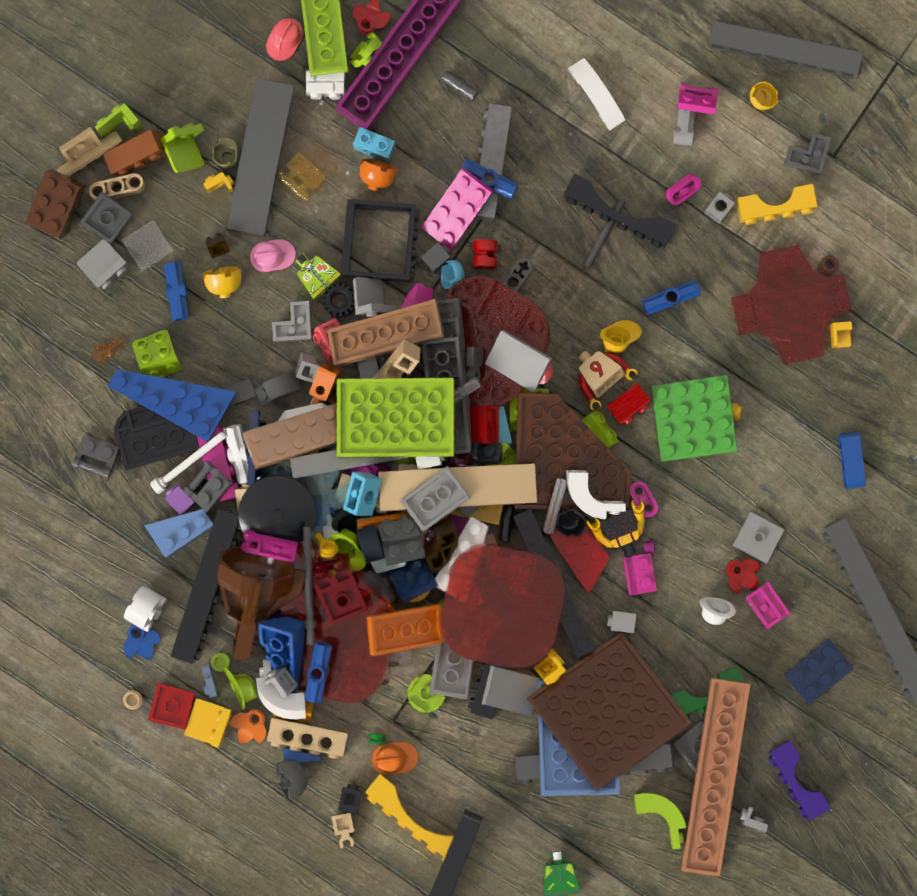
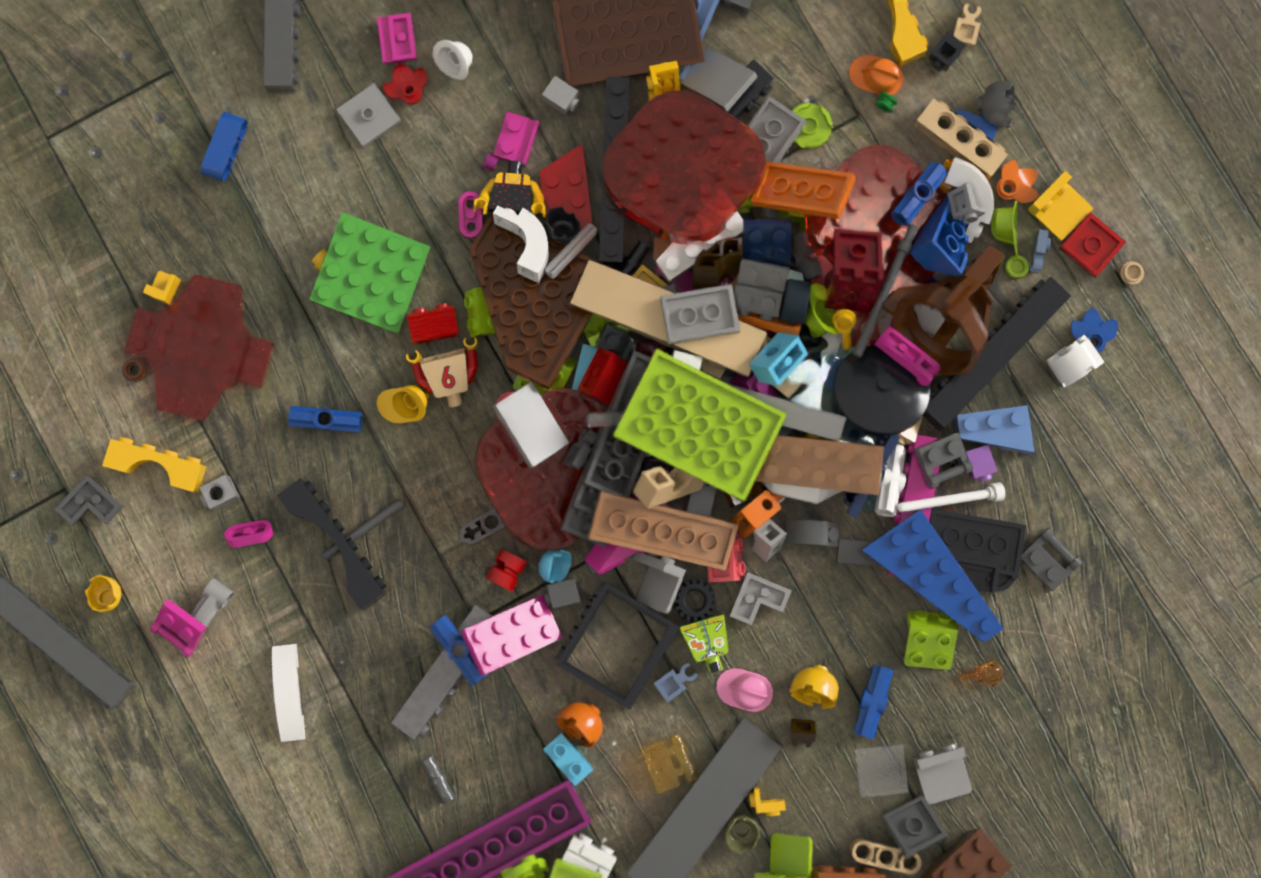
camera: 160 degrees left, 0 degrees up
none -> sand blue plate [654,663,698,703]

